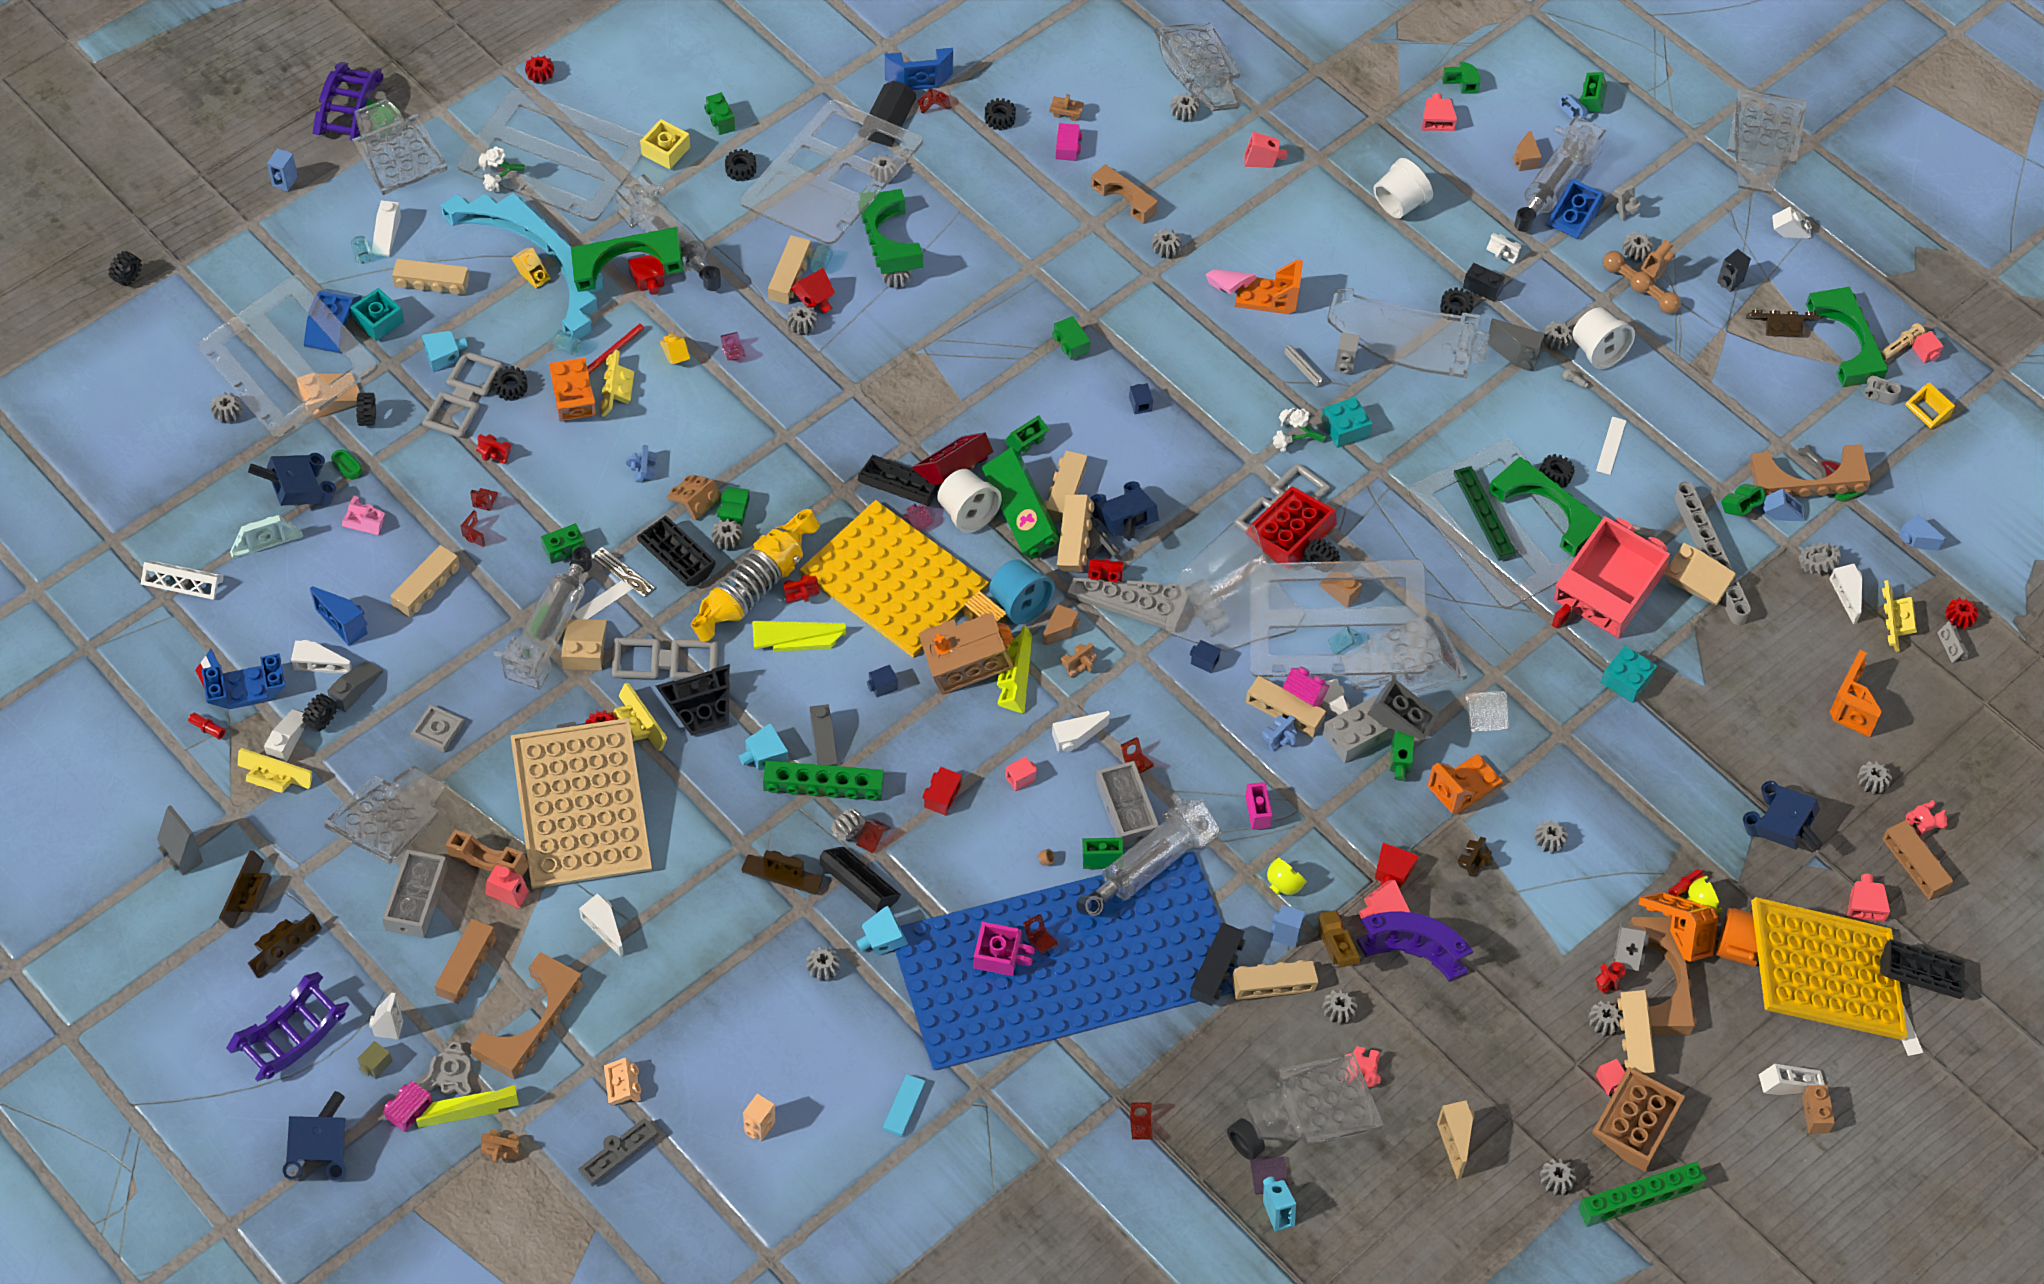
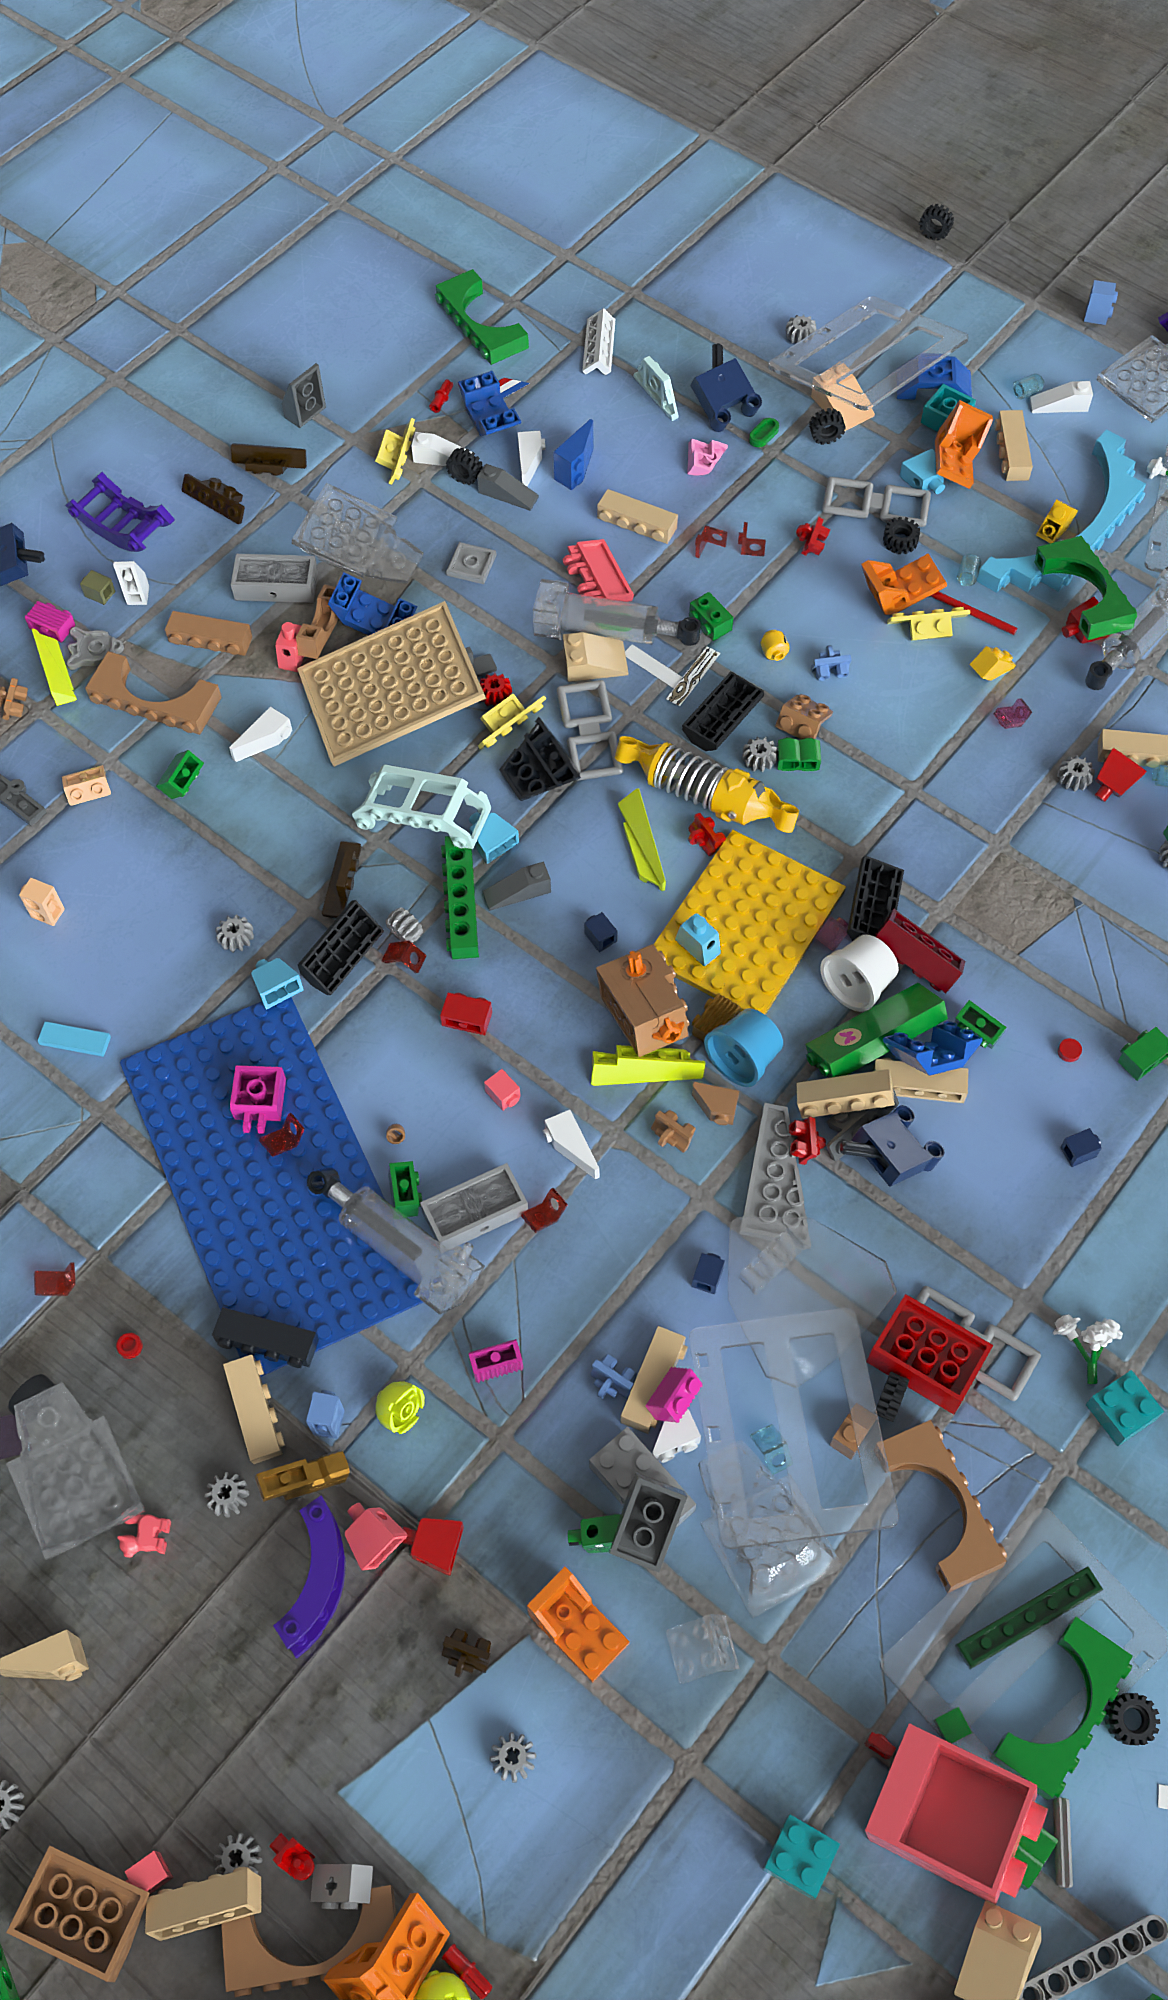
camera: 85 degrees right, 5 degrees up
none -> red tile [116,1333,143,1359]
none -> green brick [156,750,204,799]
none -> blue slope [328,572,418,636]
none -> light aqua windscreen [352,764,491,849]
none -> green arch [435,269,529,365]
none -> coral hinge [562,539,634,606]
none -> medium azure torso [675,913,721,967]
none -> yellow head [760,630,790,661]
none -> medium nougat arch [874,1420,1007,1593]
none -> blue slope [883,1021,983,1076]
none -> green tile [934,1707,972,1744]
none -> orange bracket [935,400,993,489]
none -> red tile [1058,1038,1082,1062]

